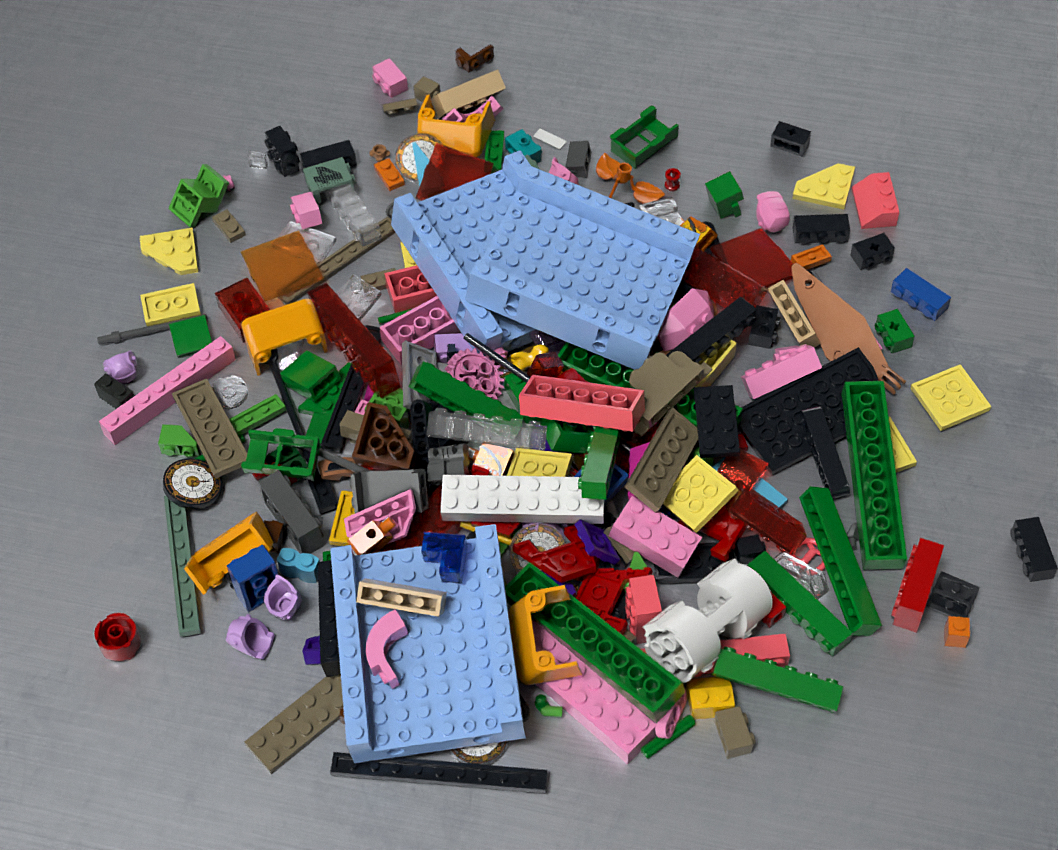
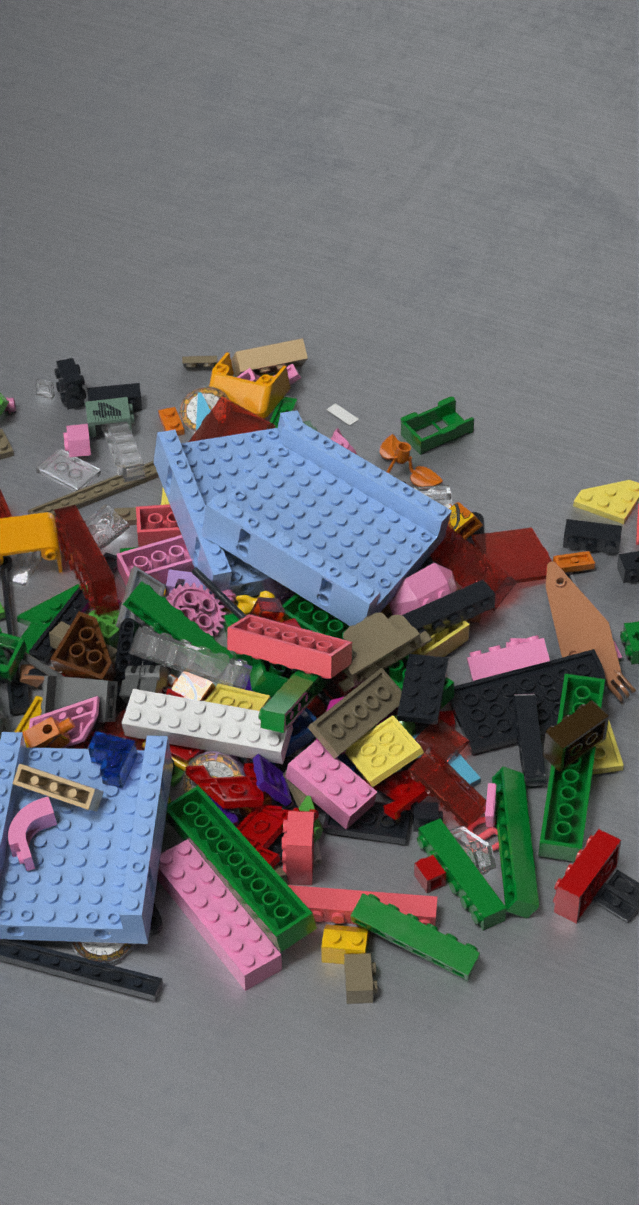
camera: 10 degrees right, 10 degrees down
clear orange piece [240,230,324,302] -> none
green brick [280,350,341,402] -> none
medium nougat plate [369,144,390,162] -> none
bright pink brick [372,58,408,98] -> none
dark tan brick [413,76,441,102] -> none
reddish brown bracket [455,44,494,73] -> none
teal brick [505,129,542,163] -> none
light orange windscreen [509,585,582,685] -> none
arm [534,694,562,717] -> none
dark grey hinge [565,141,592,178] -> none
green axle [641,715,695,758] -> none
white cylinder [643,558,772,683] -> none
bright pink beam [655,689,687,739] -> none
red bush [664,168,681,191] -> none
green plate [705,171,744,219] -> none
black brick [748,305,781,349] -> none
bright pink helmet [756,191,790,233] -> none
tan brick [768,280,821,347] -> none
black brick [770,121,811,157] -> none
dark grey bar [847,523,859,550] -> none
orange brick [944,616,970,648] -> none
none -> bright pink tile [485,783,496,827]
none -> dark brown brick [543,700,609,772]

